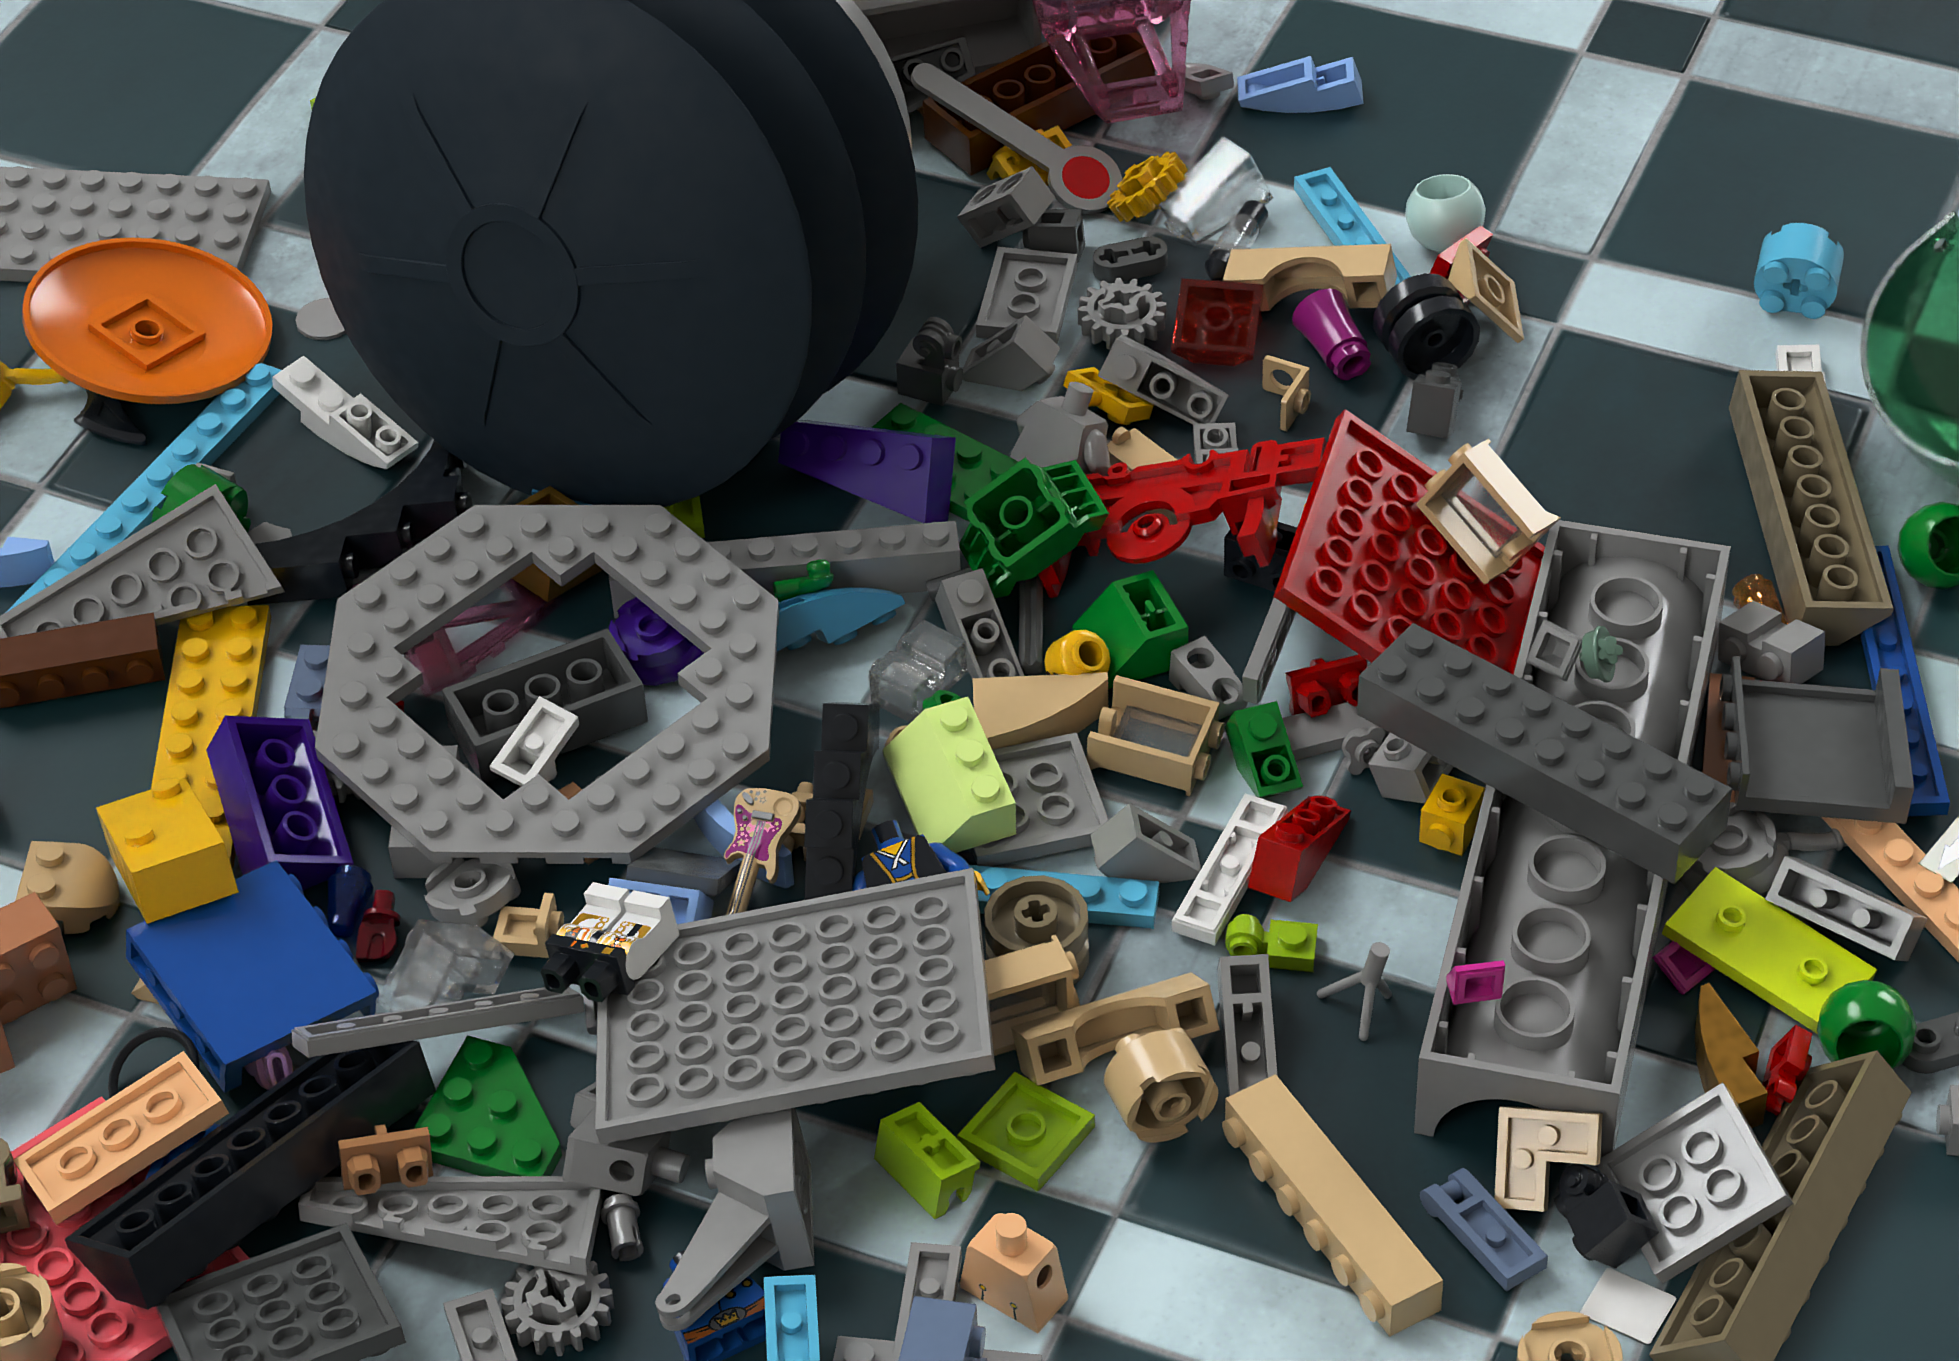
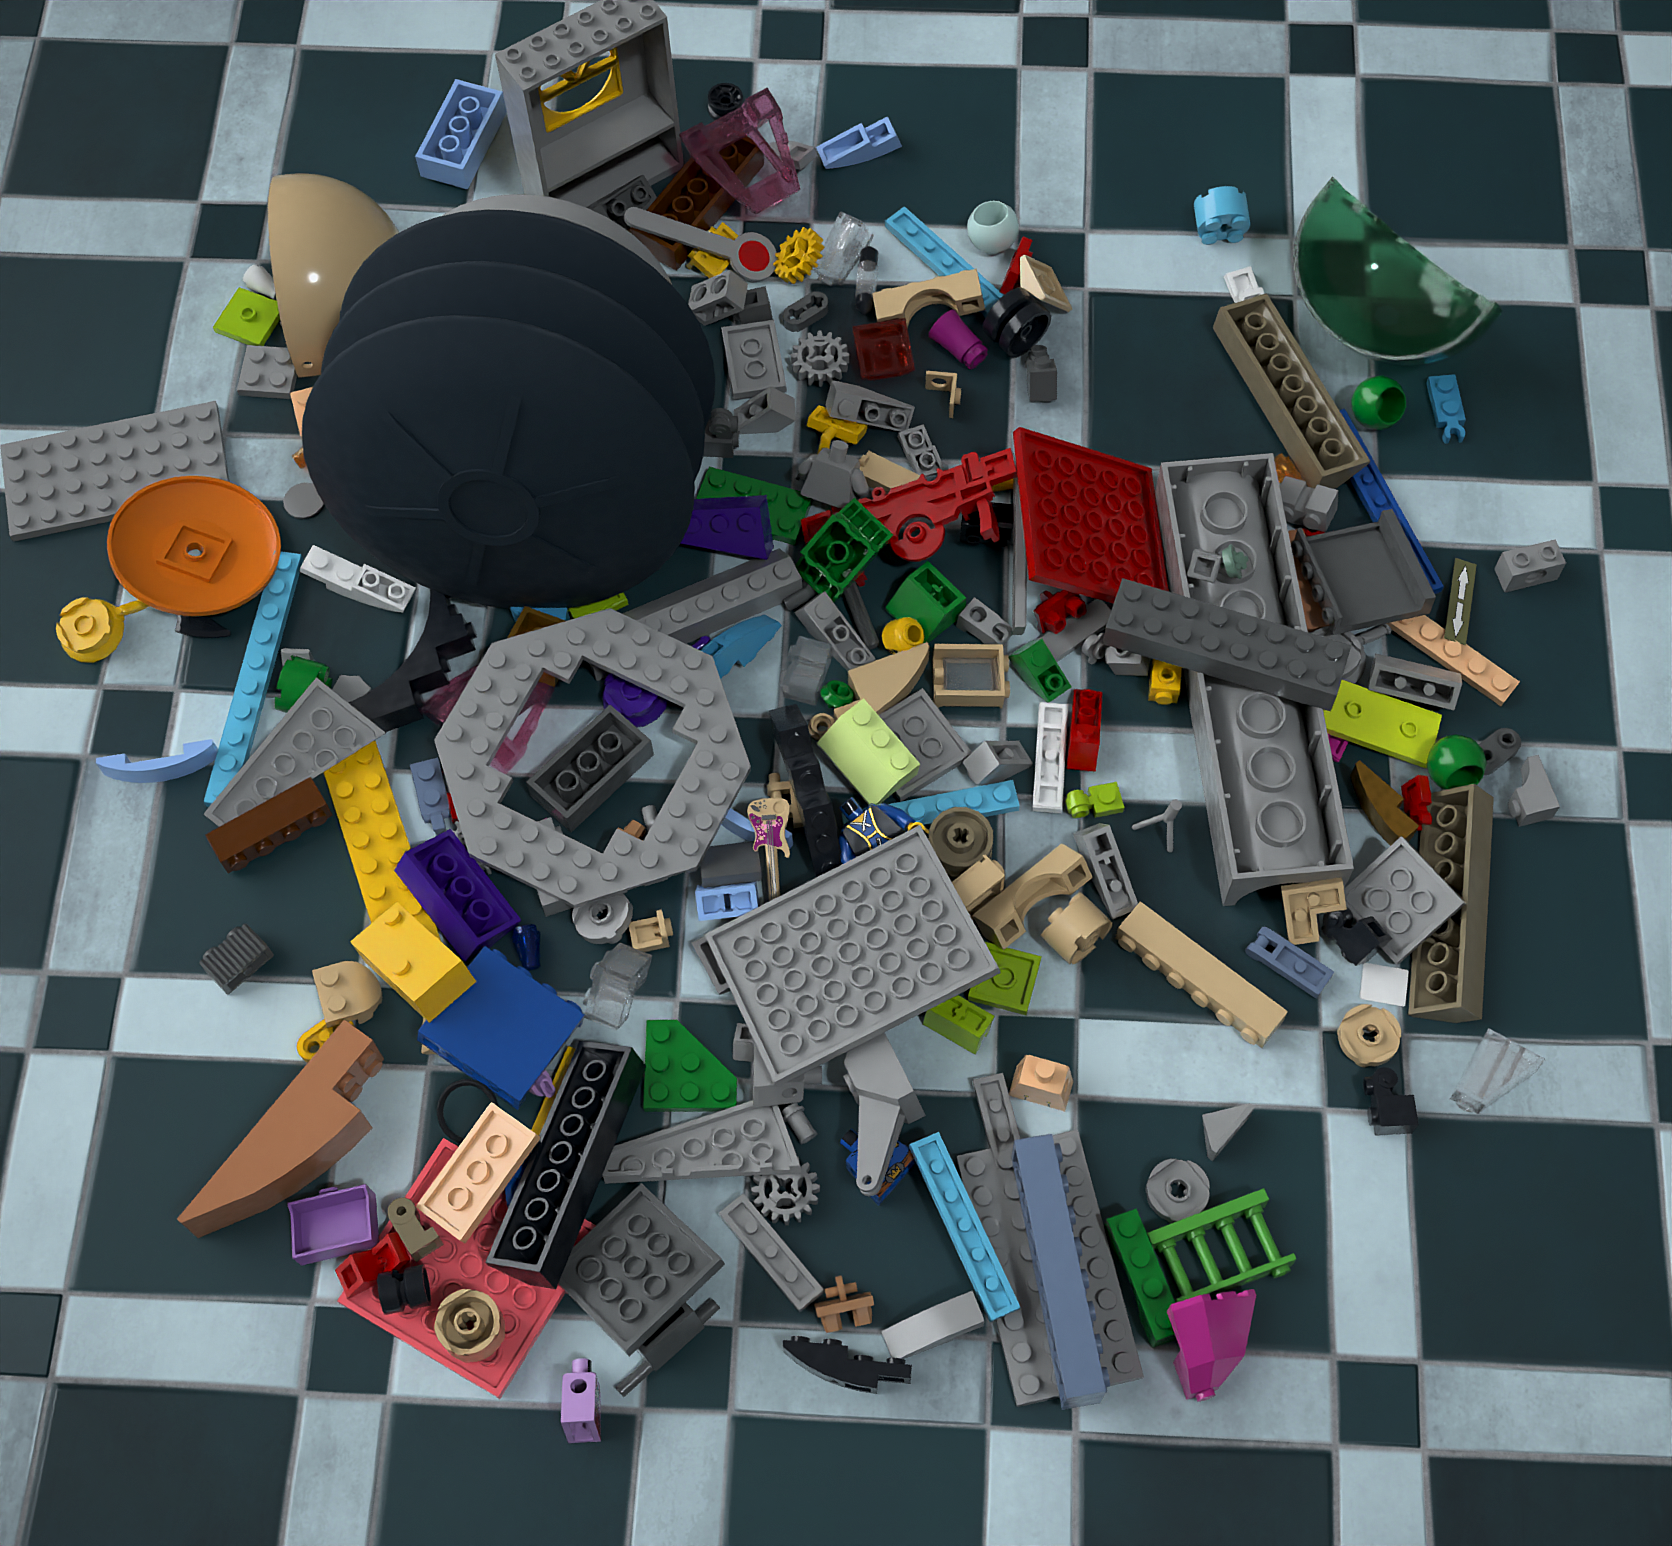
camera: 20 degrees left, 20 degrees up
light grey tile [291,987,584,1058] -> none
medium nougat hips [338,1124,433,1196] -> none
dark red piece [356,890,401,962] -> none
white slope [489,696,579,787] -> none
hips [541,882,680,1002] -> none
green arm [773,559,834,603] -> none
tan window [1416,438,1561,585] -> none
dark pink slope [1446,960,1505,1005] -> none

